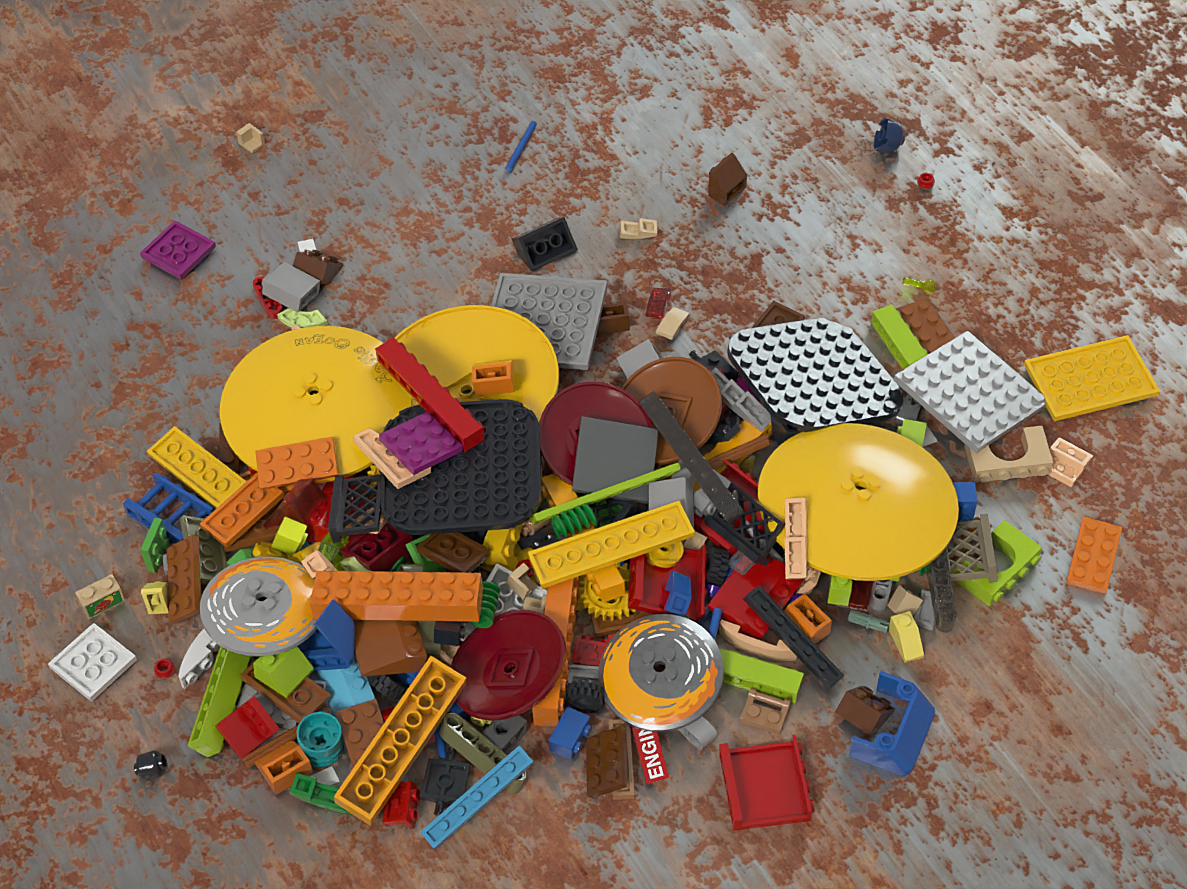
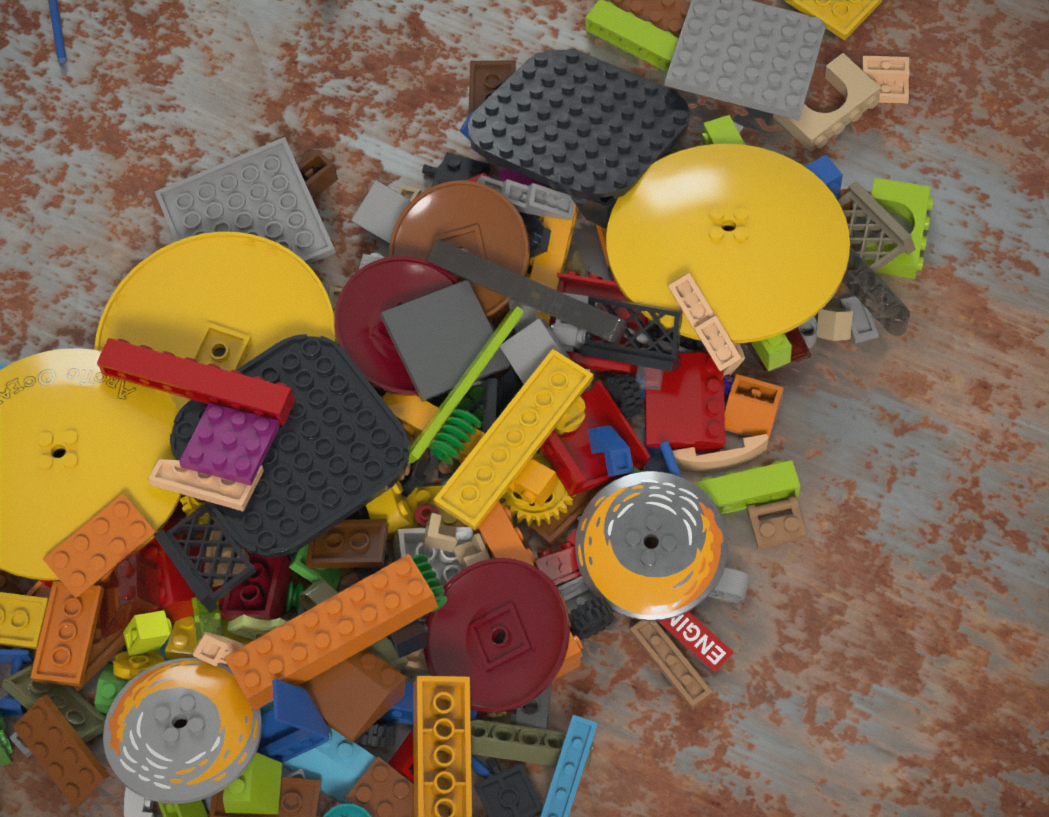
camera: 30 degrees left, 10 degrees up
light yellow slope [141,581,169,614] -> none
orange slope [472,359,514,396] -> none
black slope [512,217,578,271] -> none
blue brick [548,707,592,760] -> none
reddish brown plate [586,726,627,798] -> none
tan slope [619,218,657,239] -> none
clear red slope [646,288,671,319] -> none
tan slope [656,307,690,340] -> none
dark orange axle [698,435,770,475] -> none
dark purple plate [705,583,721,598] -> none
red panel [719,735,815,831] -> none
black tile [743,585,845,690] -> none
reddish brown slope [835,686,896,736] -> none
sand green axle [848,610,890,634] -> none
blue windscreen [849,671,935,775] -> none
light yellow slope [888,611,924,663] -> none
dark grey piece [895,395,922,426] -> none
orange plate [1066,516,1122,594] -> none

